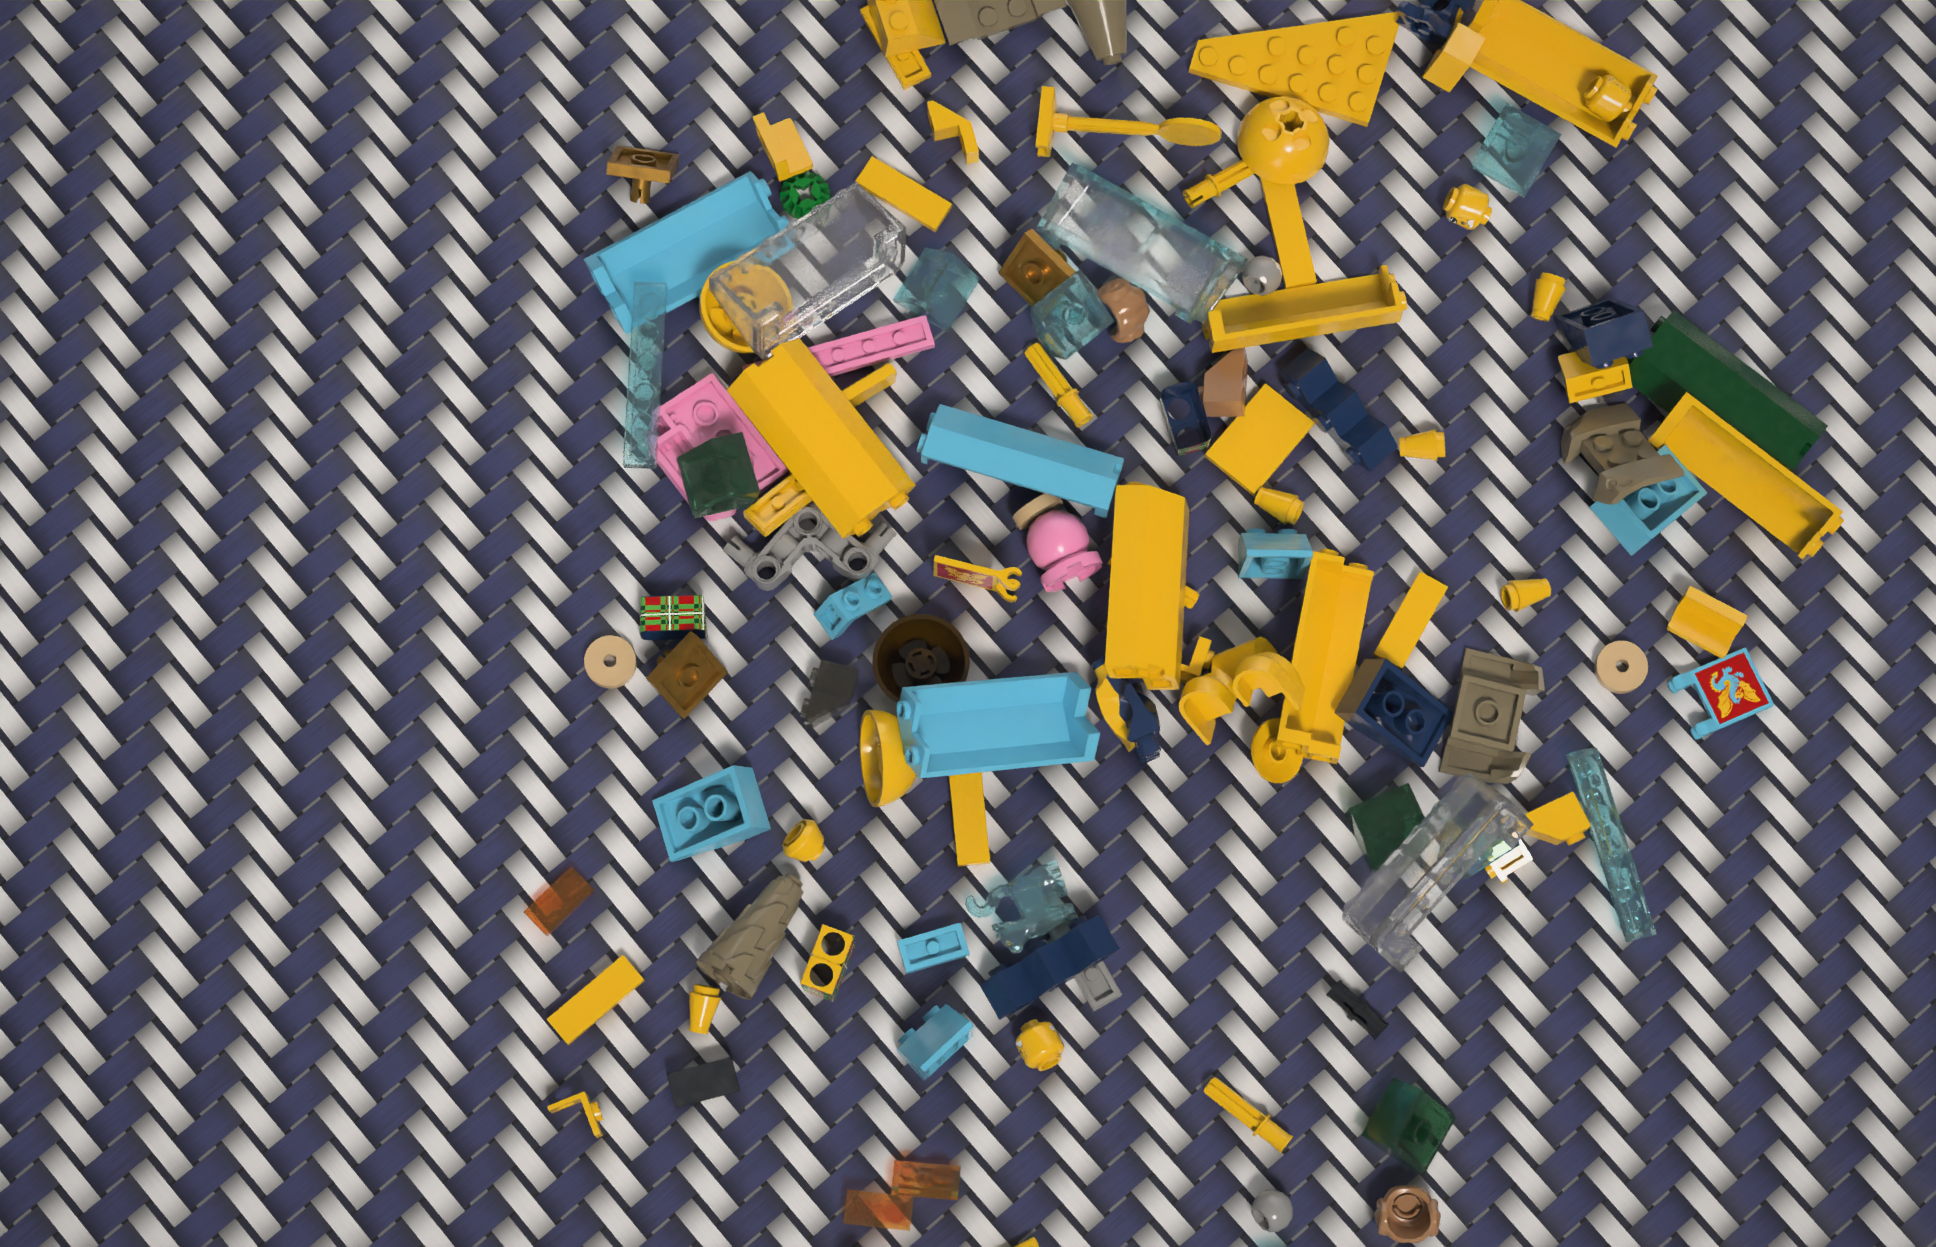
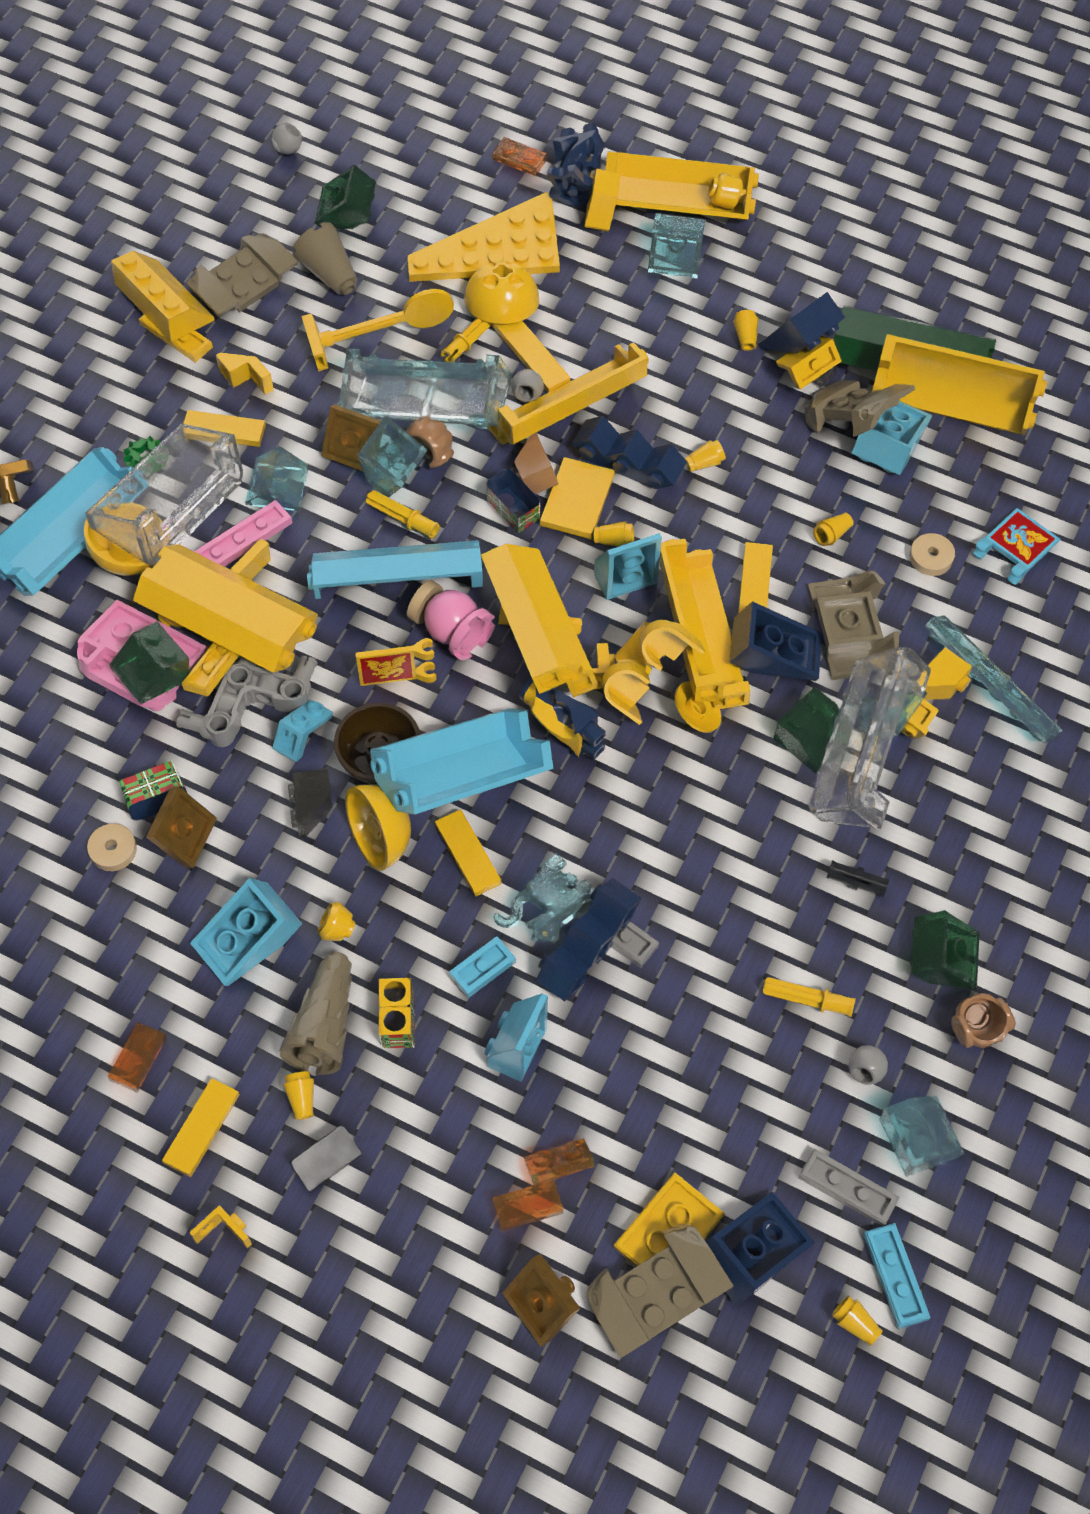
camera: 20 degrees left, 15 degrees down
clear light blue plate [623,282,668,469] -> none
yellow panel [752,112,813,182] -> none
yellow head [1015,1019,1065,1071] -> none
yellow head [1443,184,1492,230] -> none
yellow panel [1667,586,1748,659] -> none

